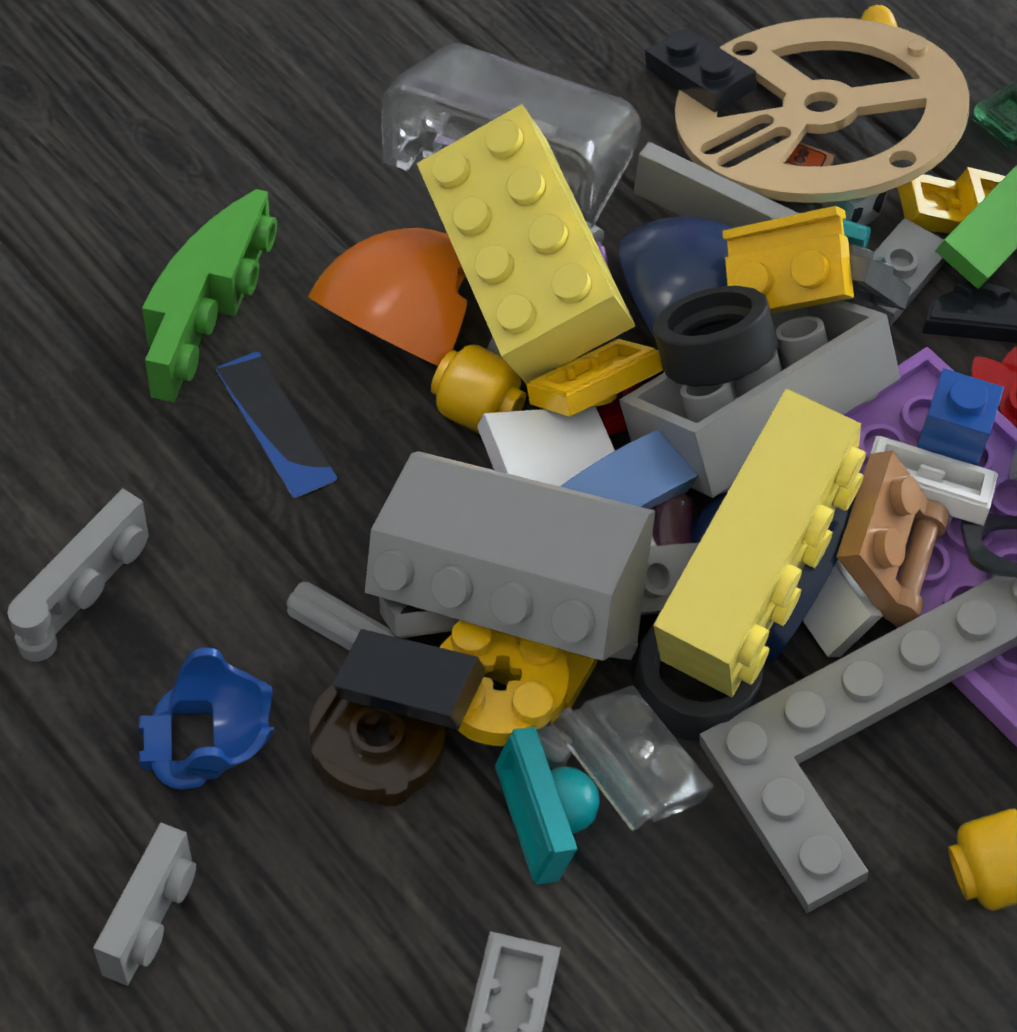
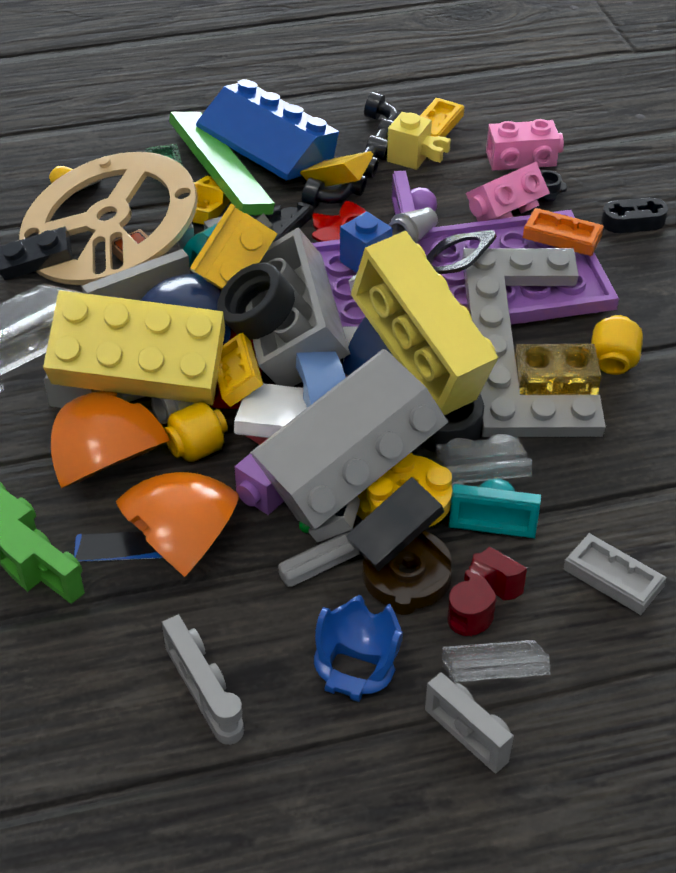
camera: 60 degrees left, 10 degrees down
none -> orange brick [116,472,239,577]
none -> clear plate [442,640,550,682]
none -> dark red leg [447,546,527,636]
none -> clear yellow brick [515,344,601,395]

